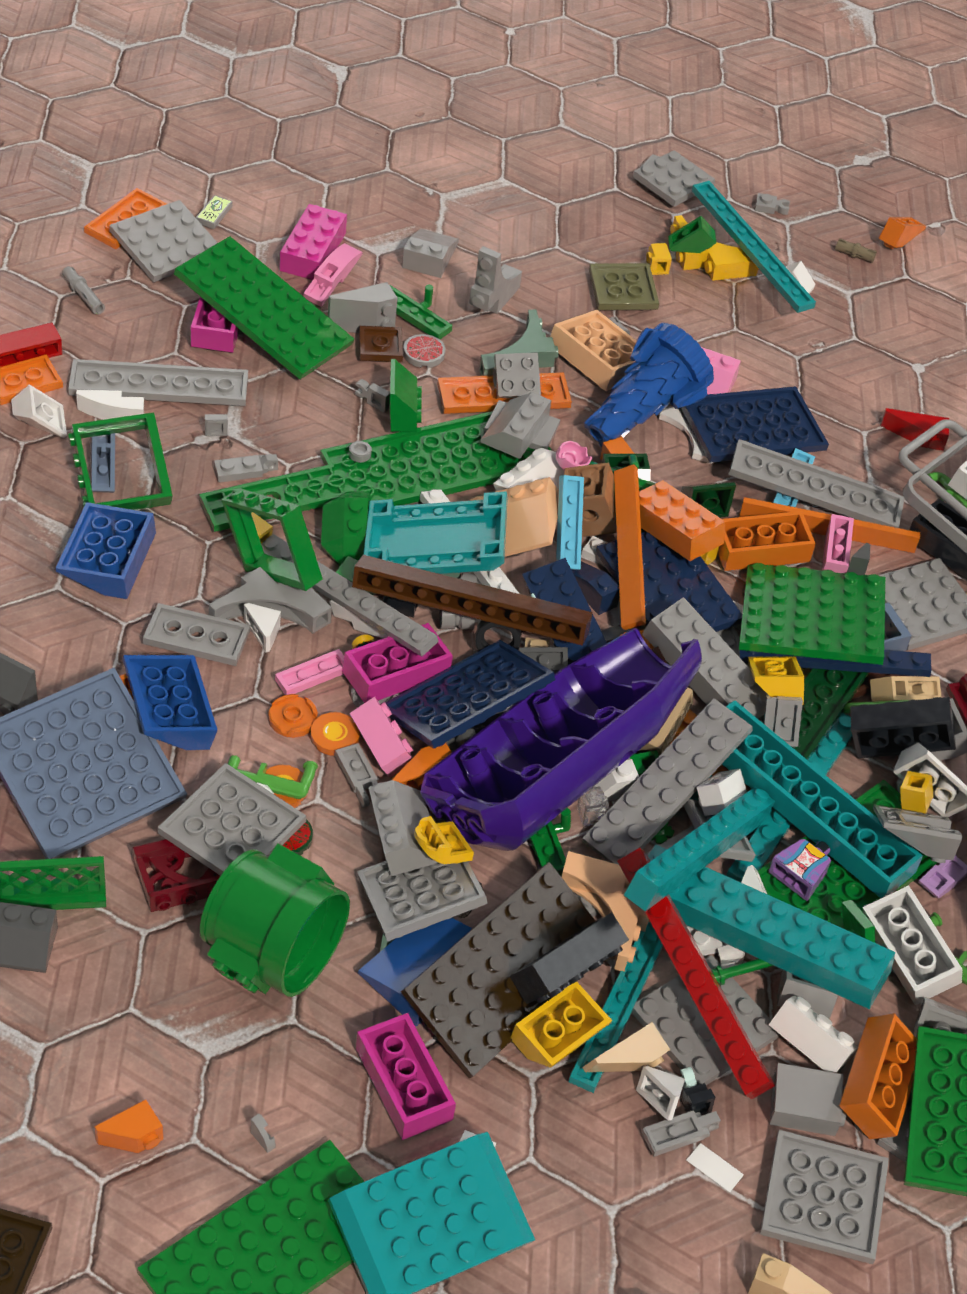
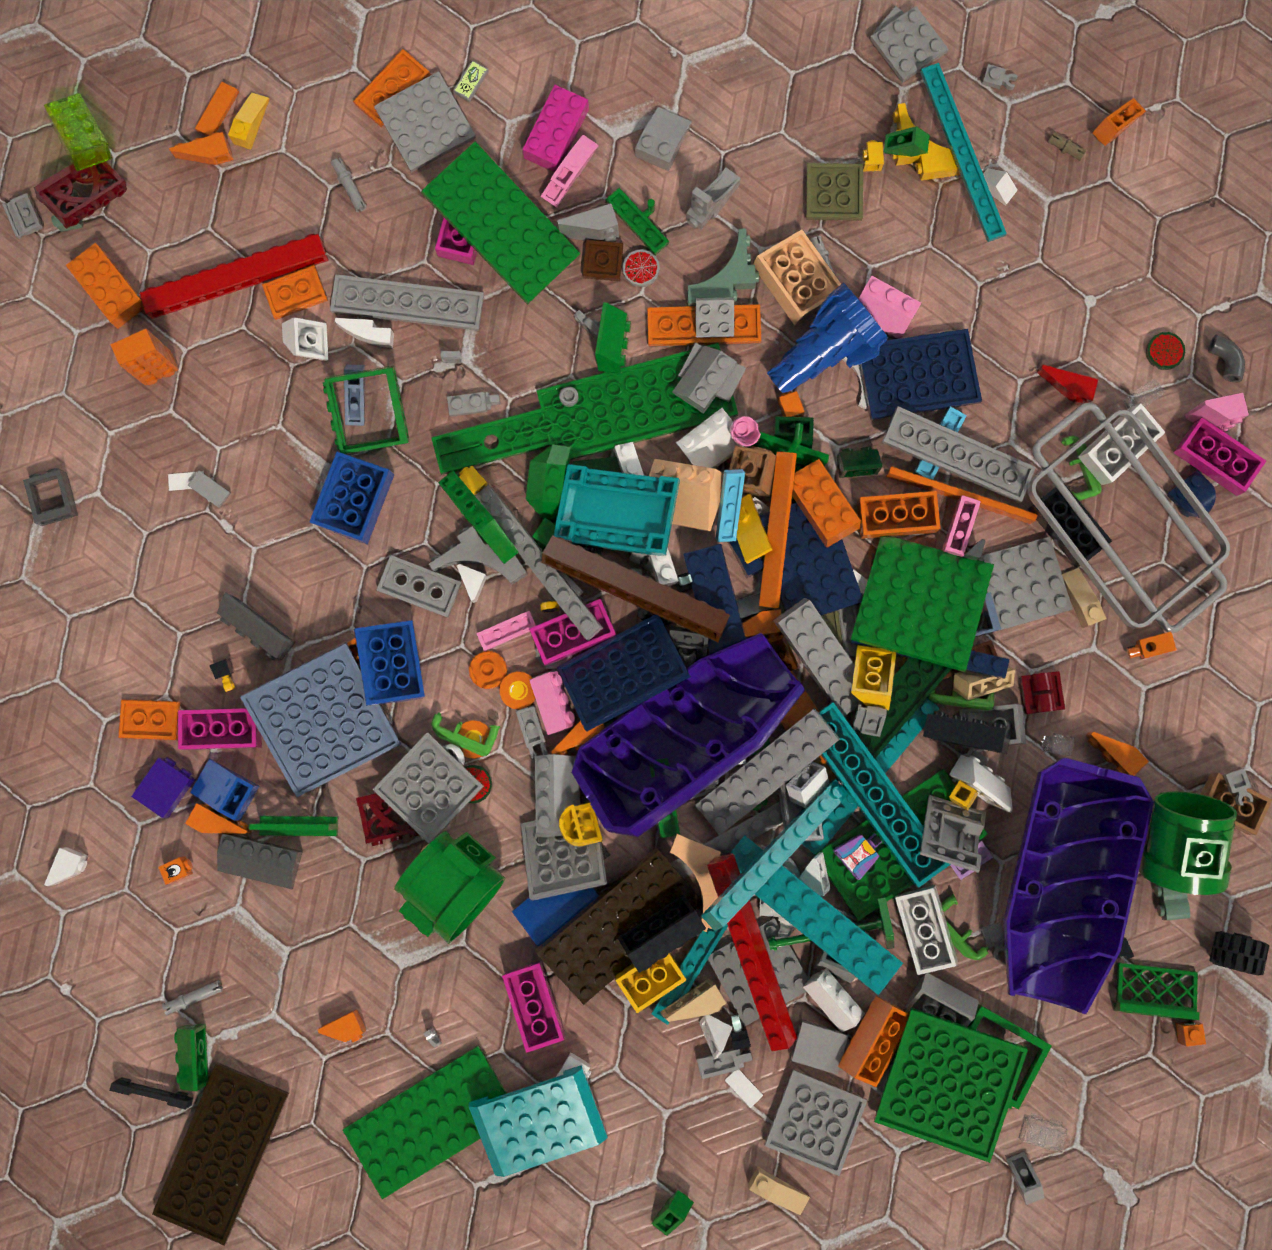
camera: 20 degrees right, 35 degrees up
none -> yellow piece [736,494,772,564]

